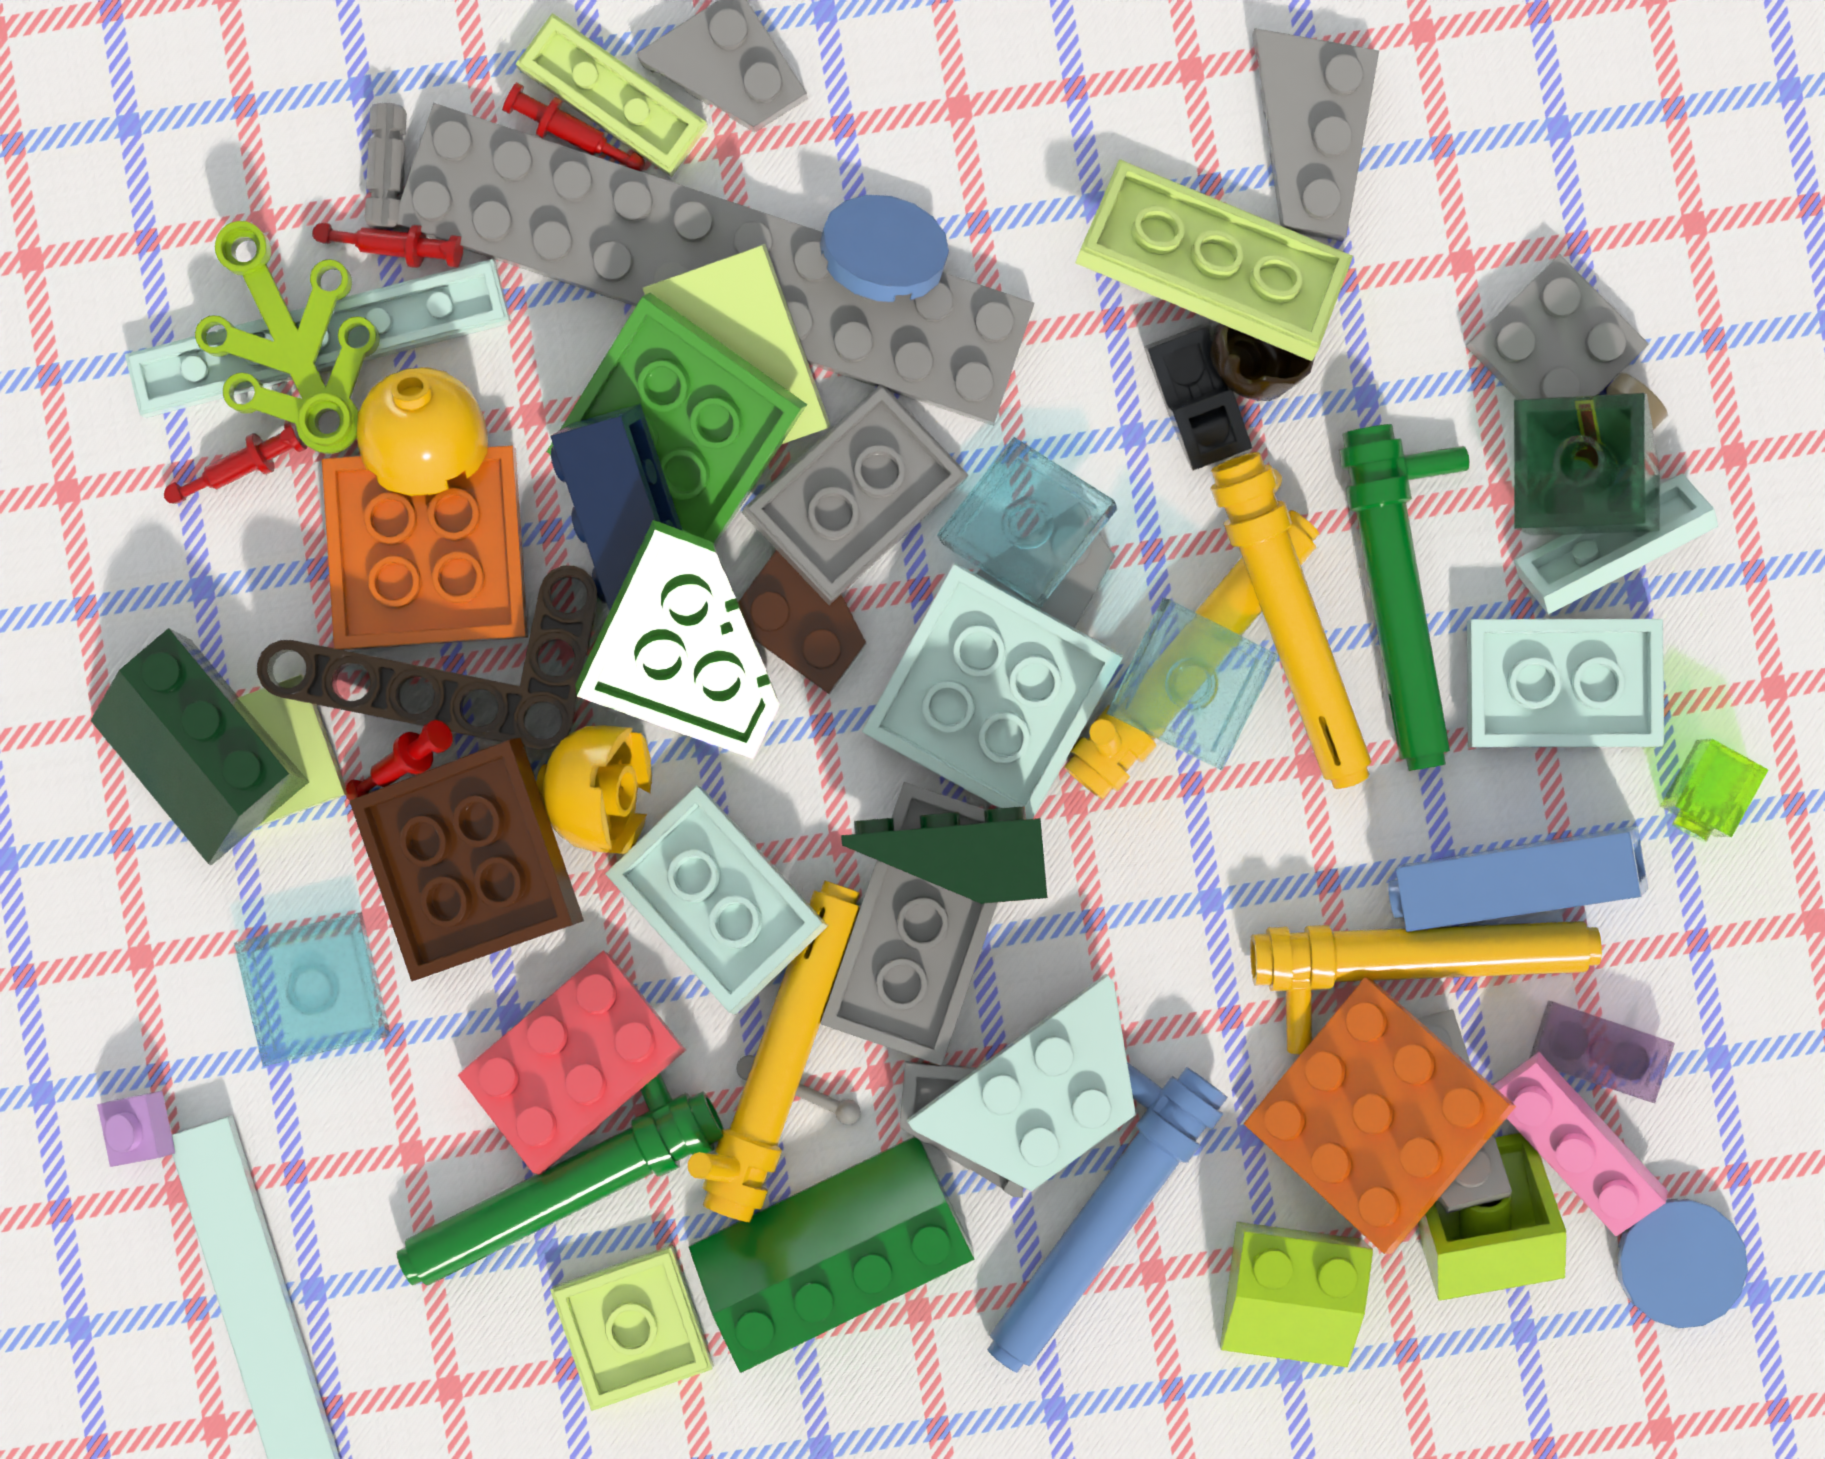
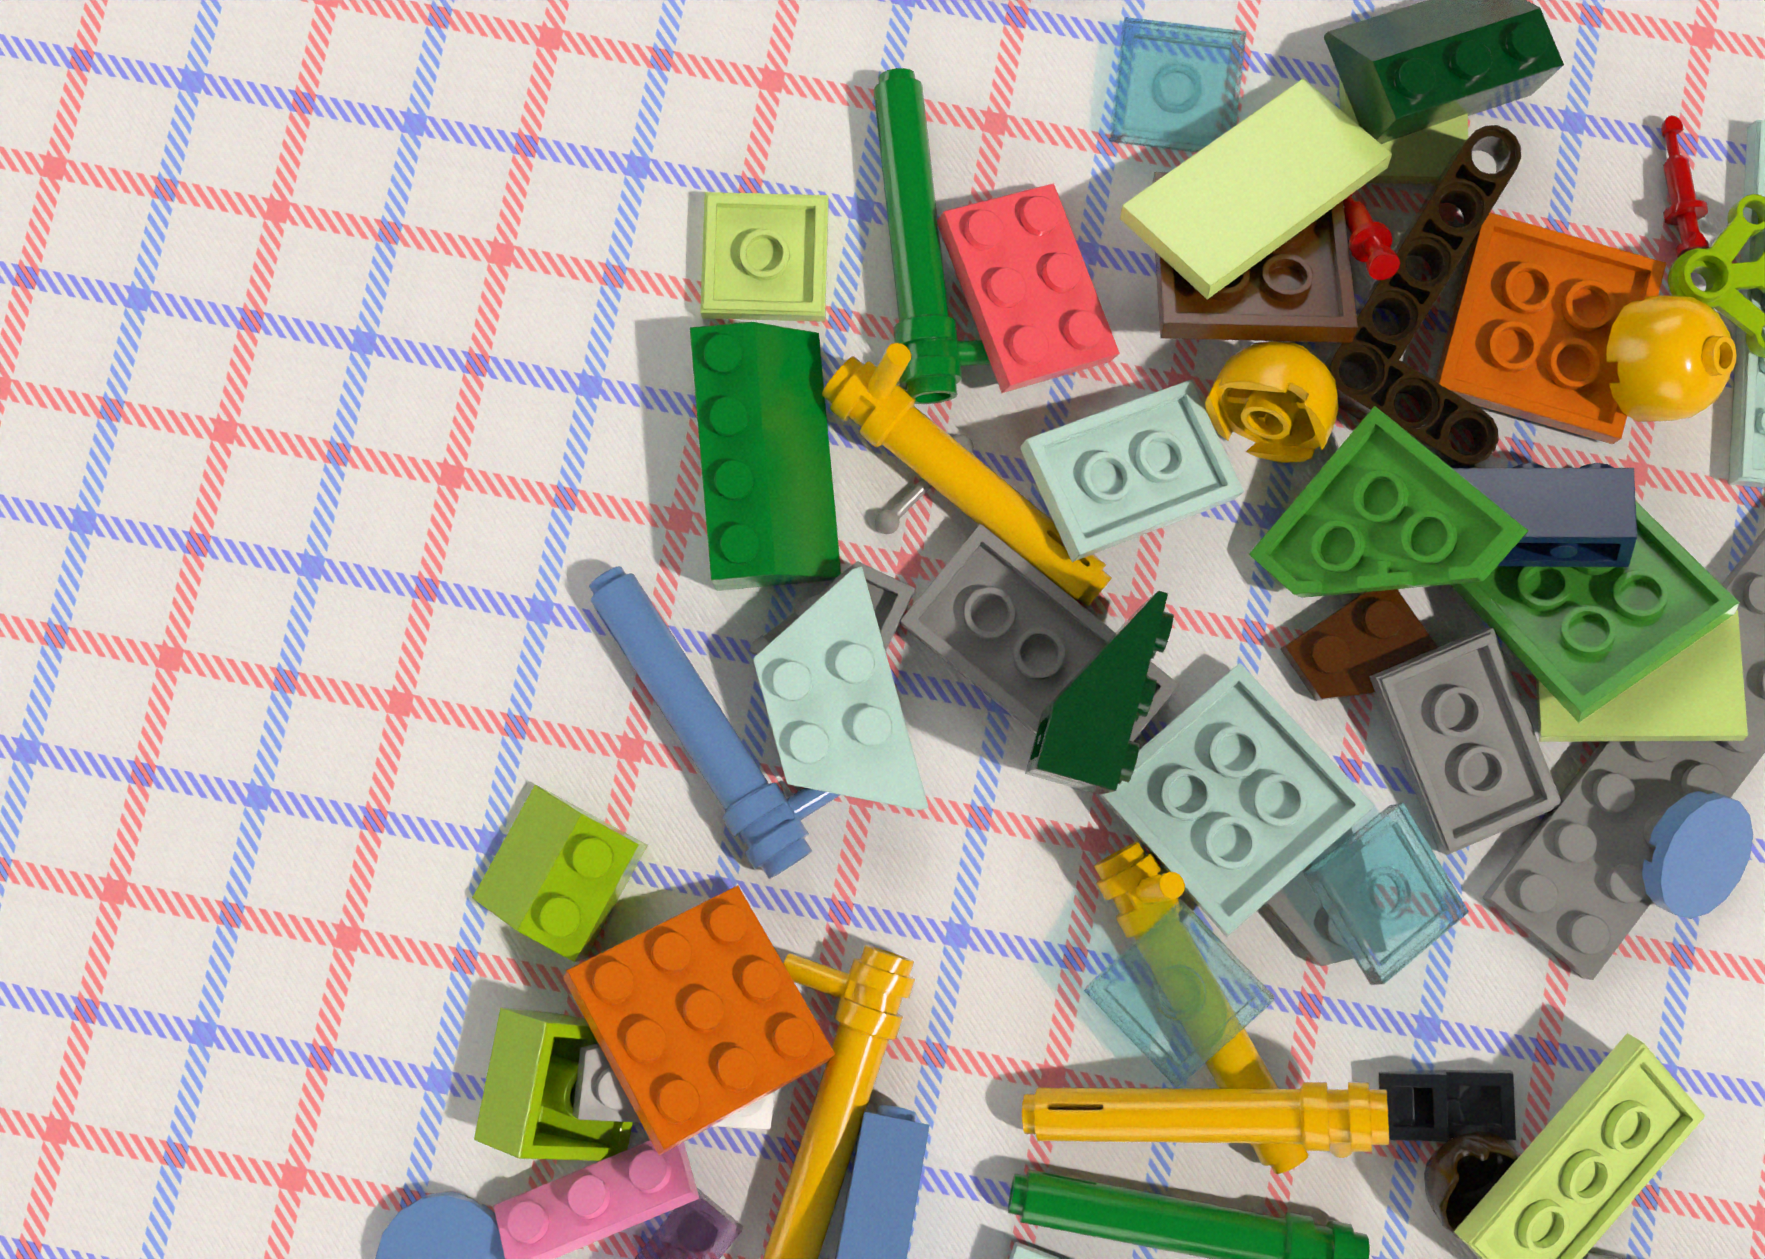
camera: 105 degrees right, 5 degrees down
none -> yellowish green tile [1120,78,1392,299]

